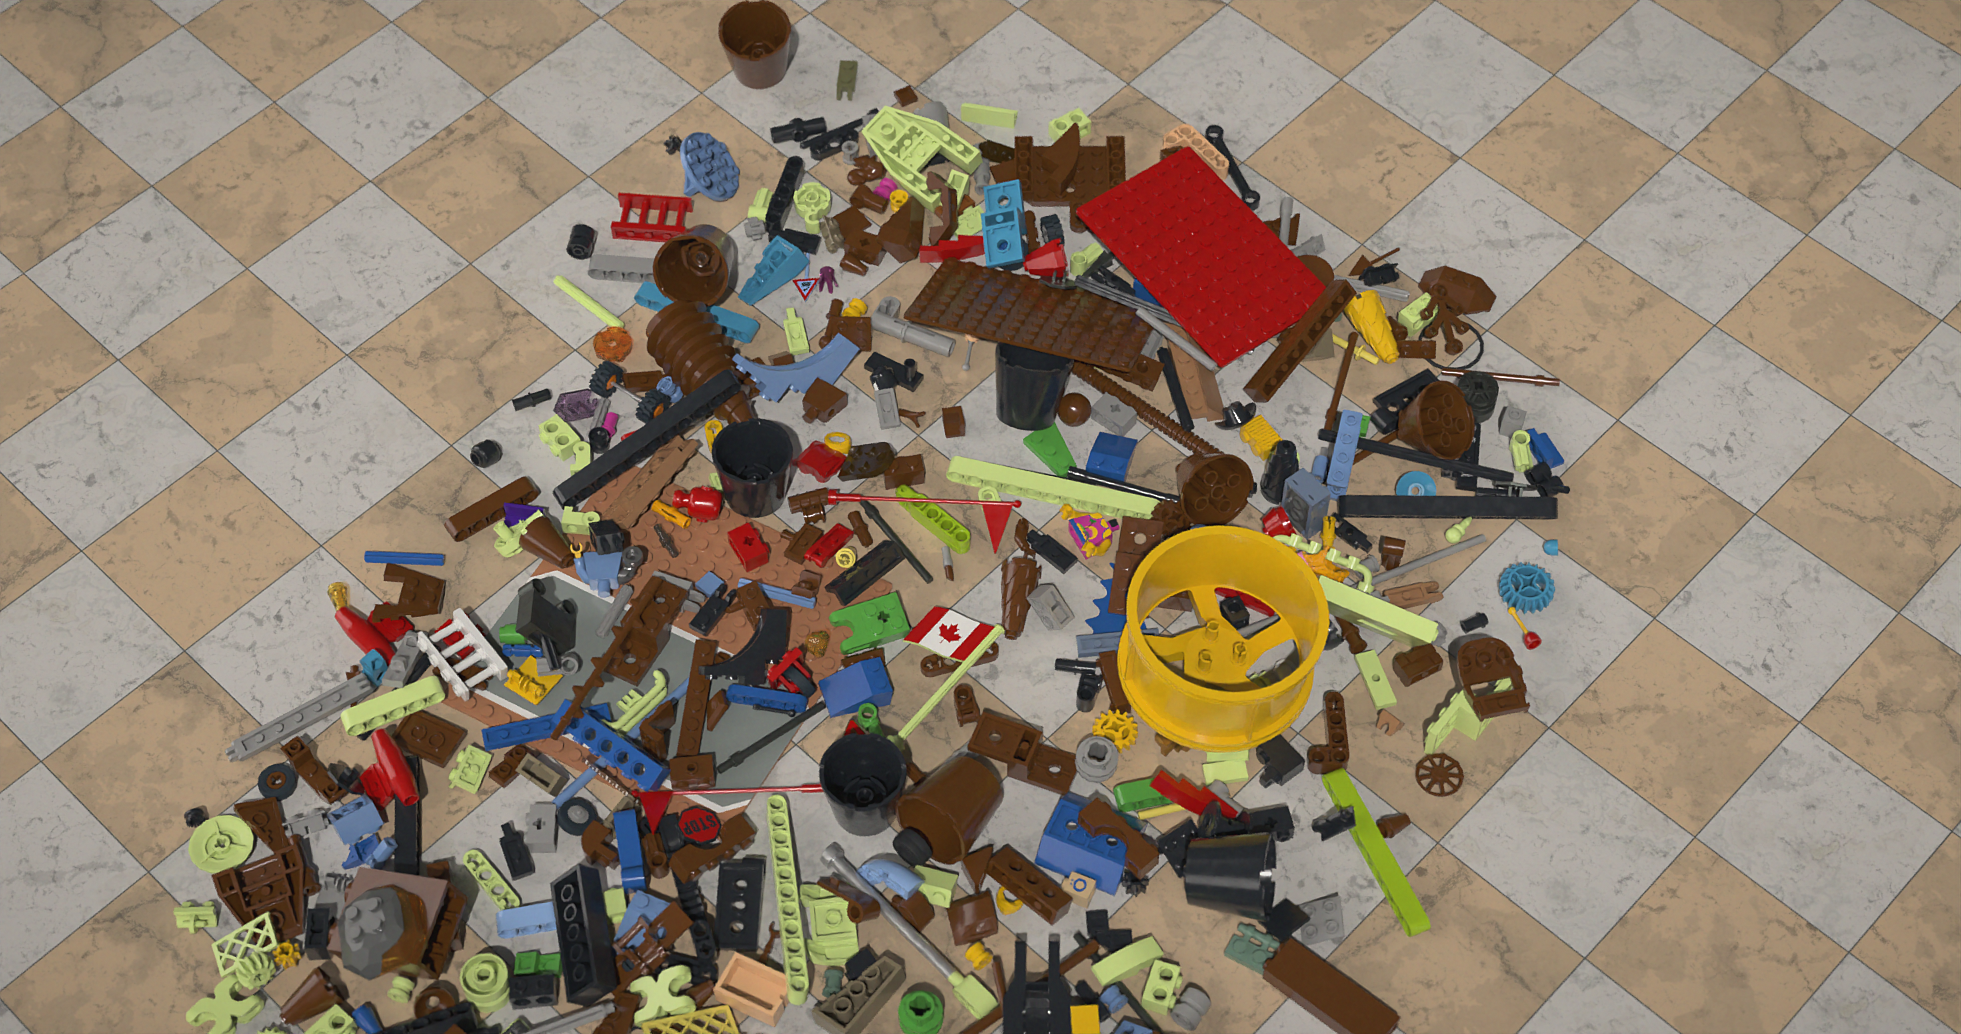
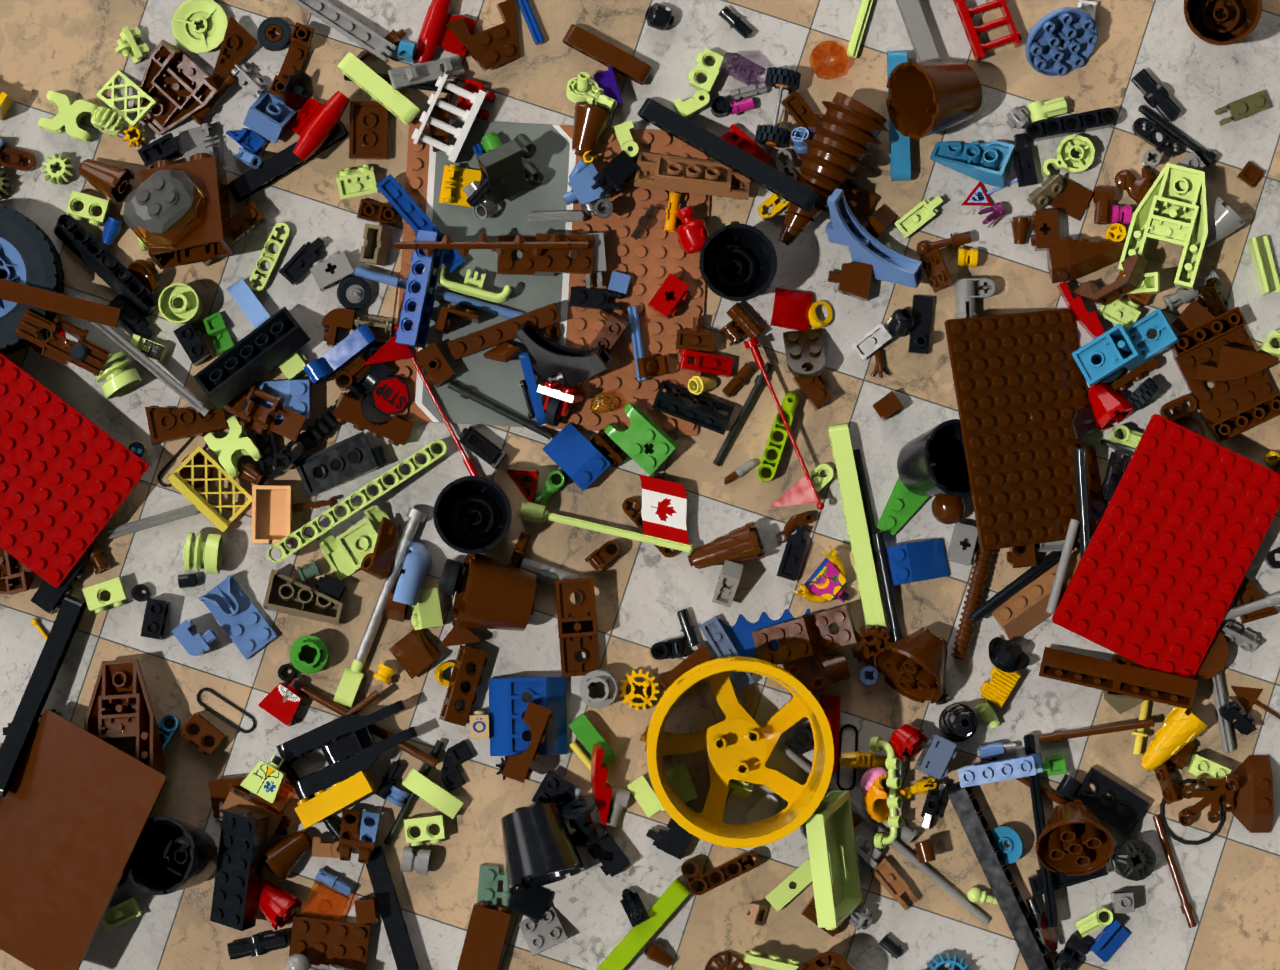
camera: 60 degrees right, 30 degrees up
none -> black window [459,426,508,470]

